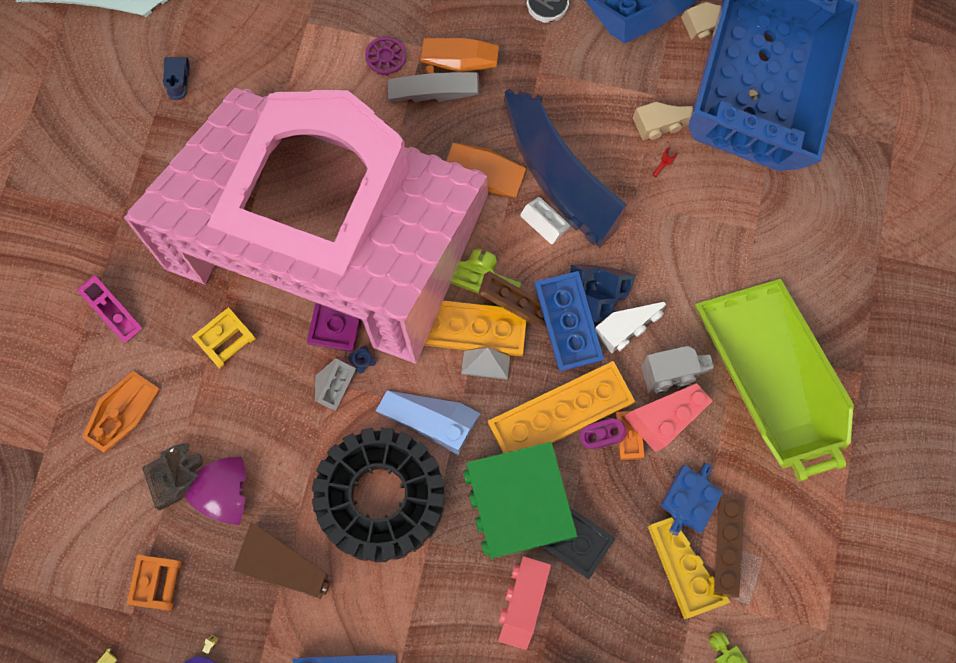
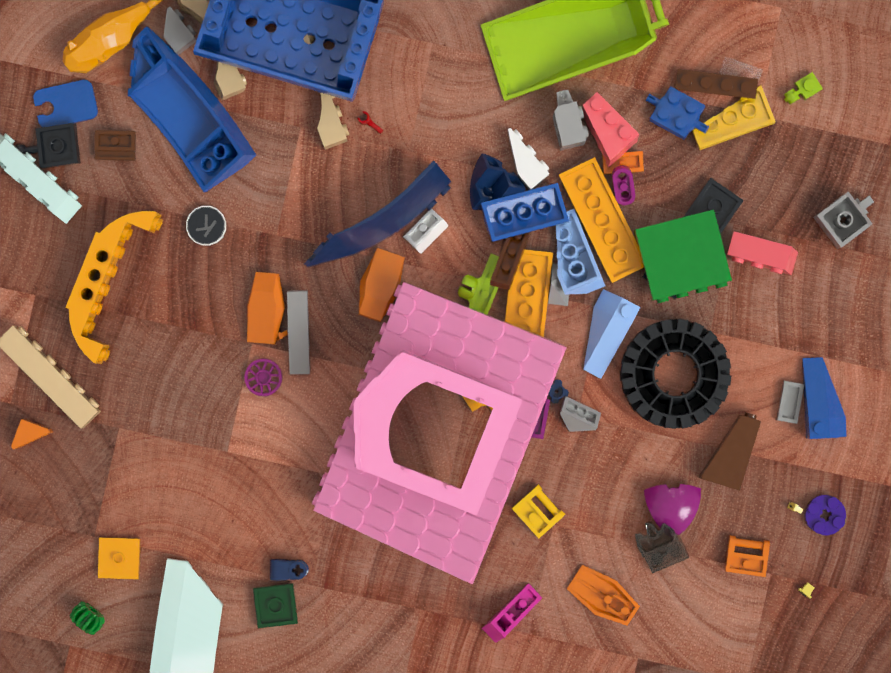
camera: 85 degrees left, 15 degrees up
none -> dark green plate [253,583,298,628]
none -> light blue wedge [556,209,605,295]
none -> light grey tile [776,381,804,424]

